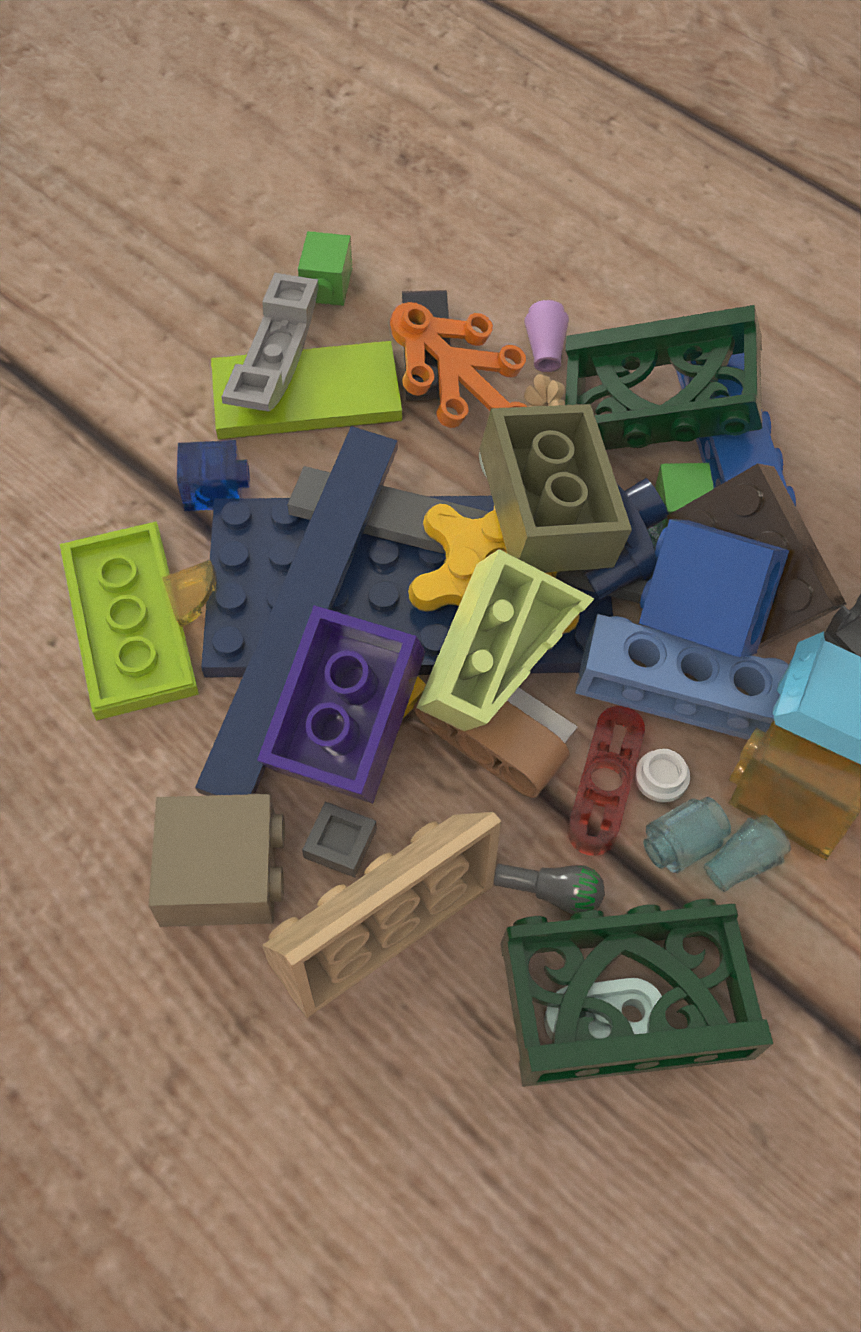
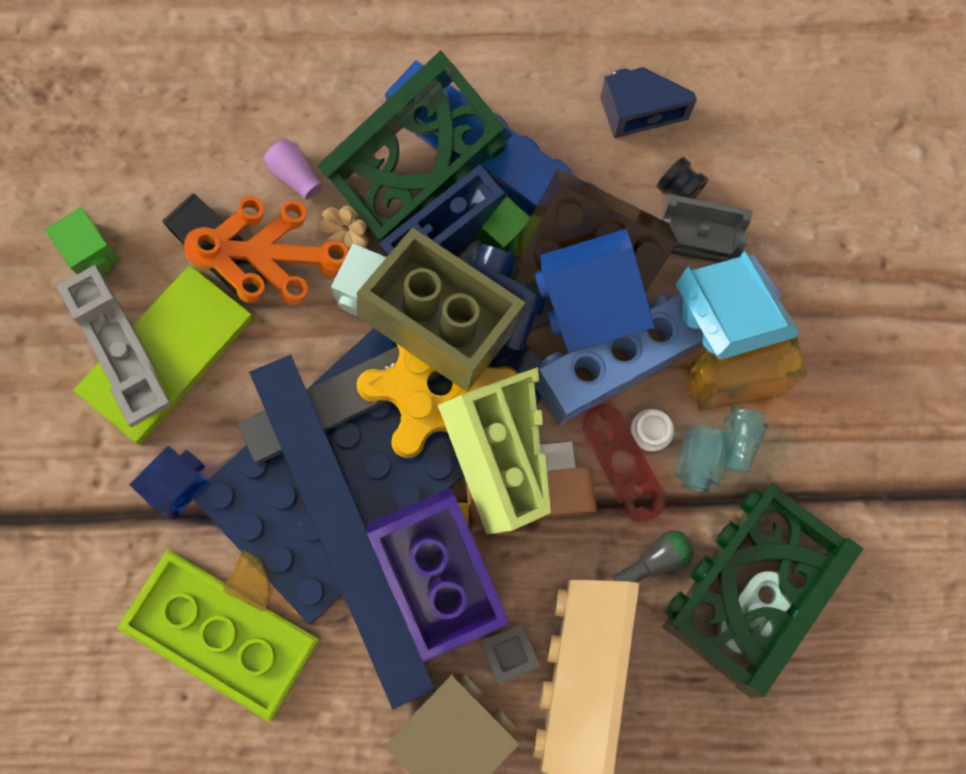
camera: 45 degrees left, 15 degrees up
none -> dark blue slope [379,164,507,257]

